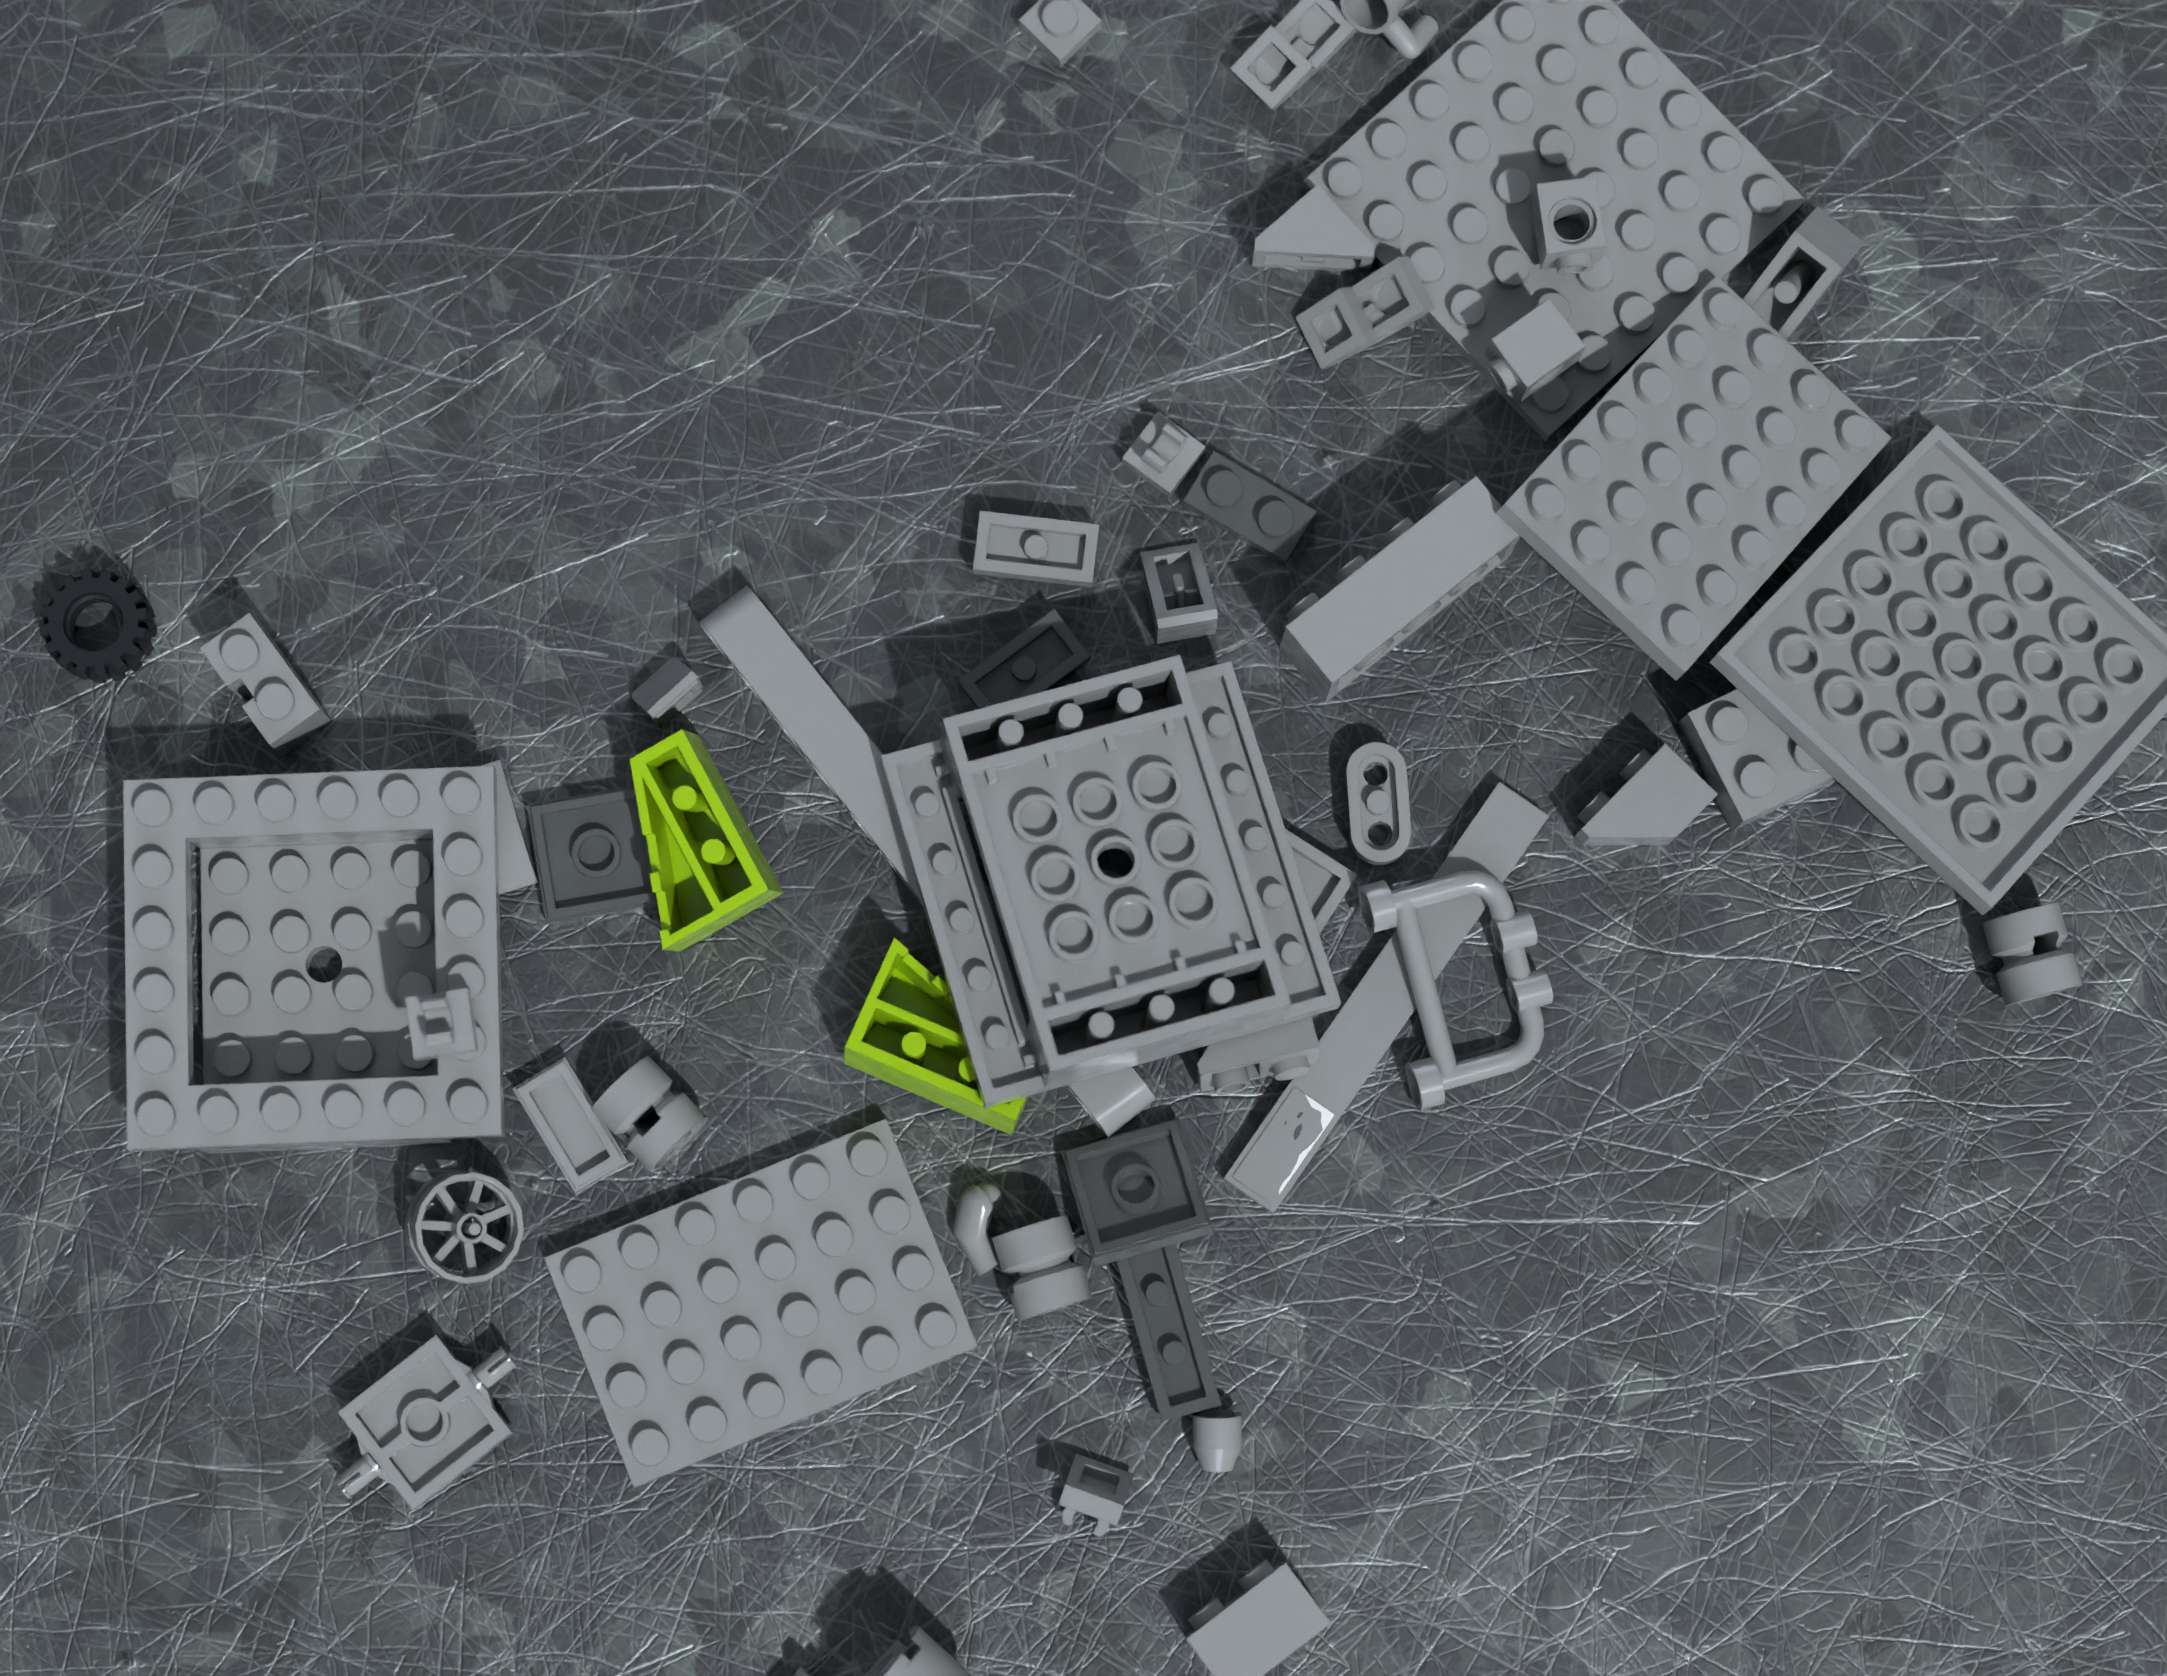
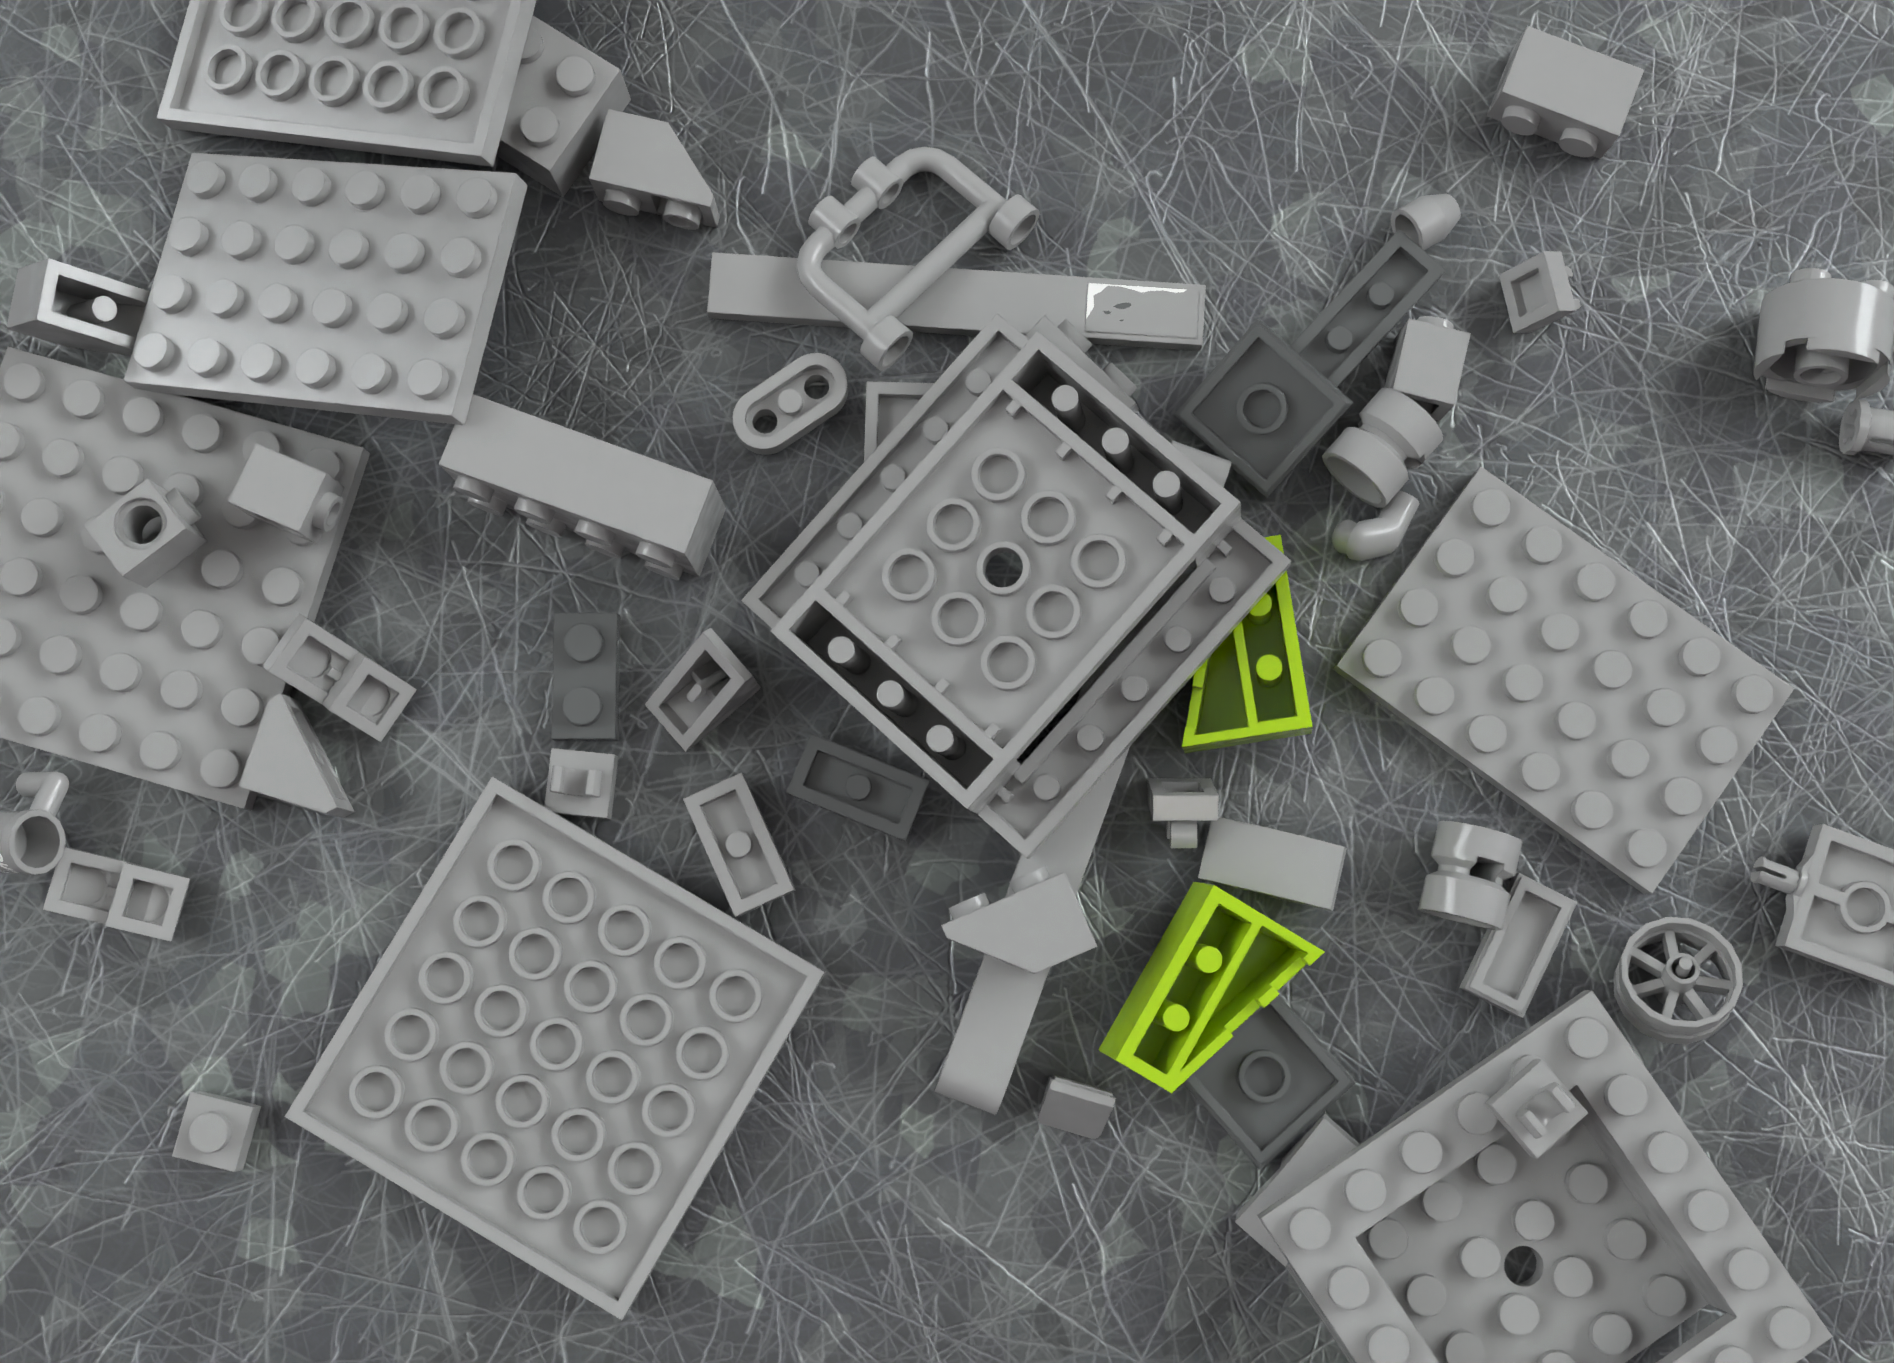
camera: 120 degrees left, 0 degrees up
none -> light grey plate [285,777,826,1320]
none -> light grey slope [941,866,1098,974]
none -> light grey tile [1147,778,1219,848]
none -> light grey slope [1198,817,1347,911]
none -> light grey brick [1384,316,1471,421]

